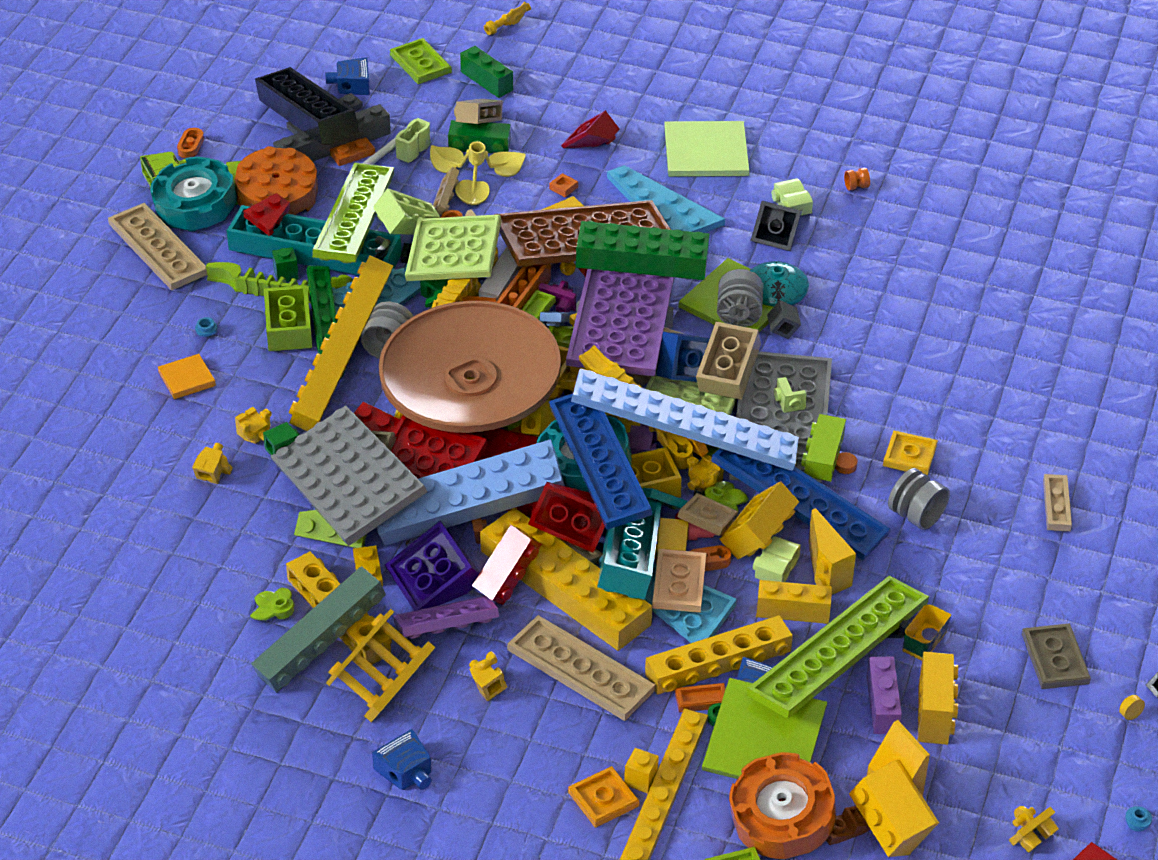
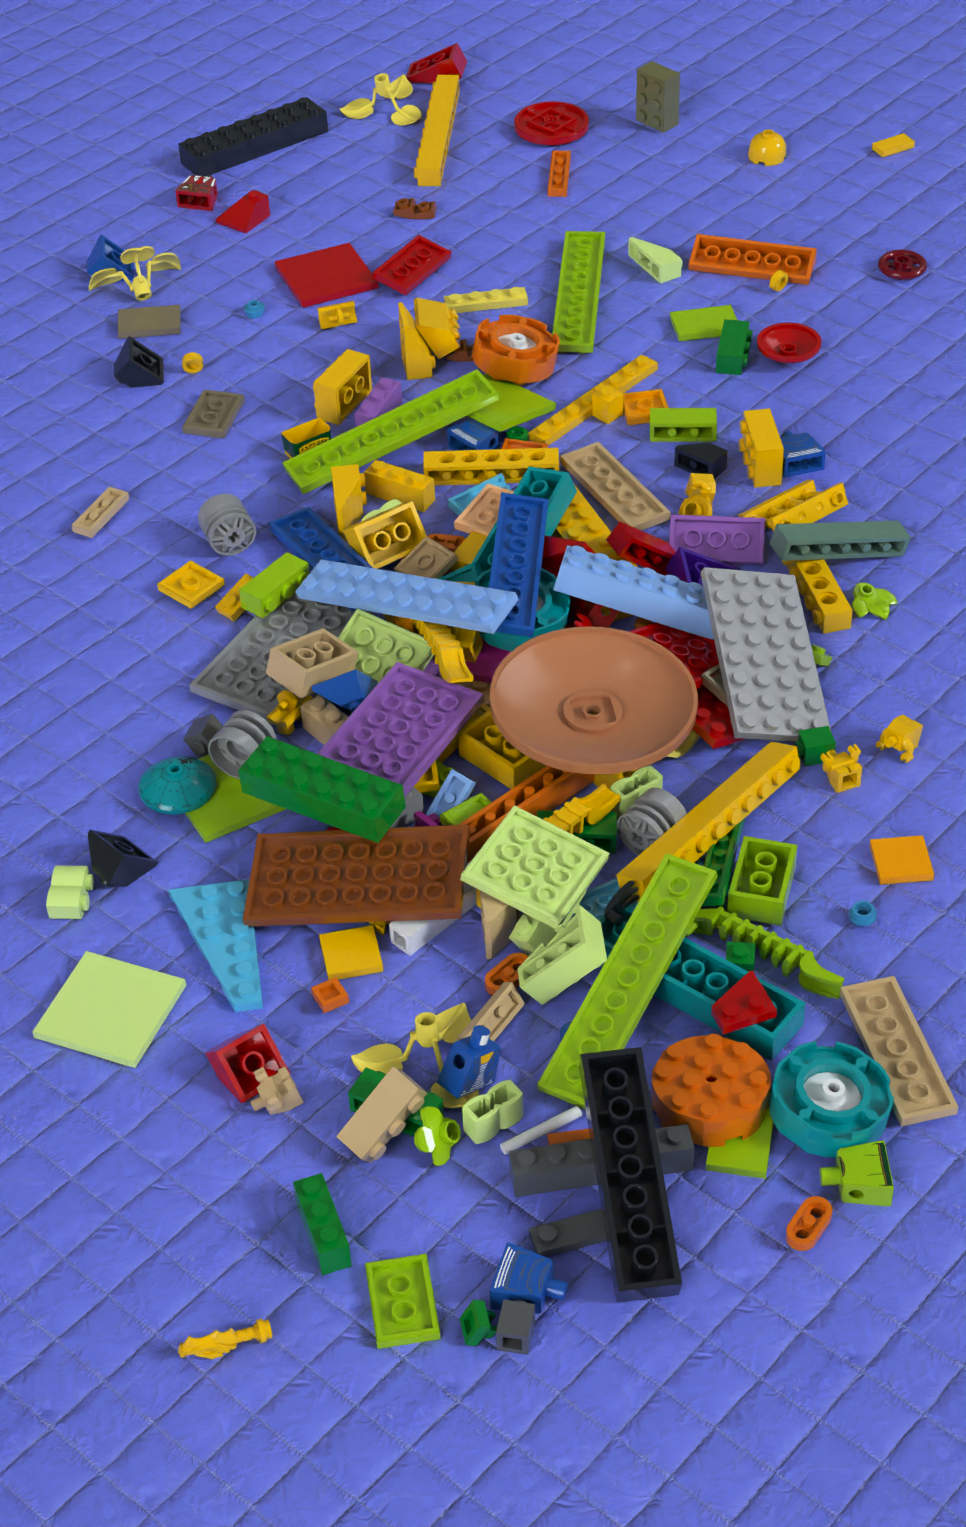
camera: 155 degrees left, 0 degrees up
yellowish green bracket [774,377,807,413] -> none
none -> yellow plate [215,573,254,622]
none -> tan piece [250,1066,304,1115]
none -> lime plate [414,1106,461,1166]
none -> blue torso [437,1025,501,1099]
none -> green tile [459,1300,497,1346]
none -> dark grey brick [496,1300,535,1355]
none -> lime brick [649,408,717,442]
none -> black slope [674,442,728,479]
none -> yellow plate [679,495,712,516]
none -> yellow brick [738,408,784,488]

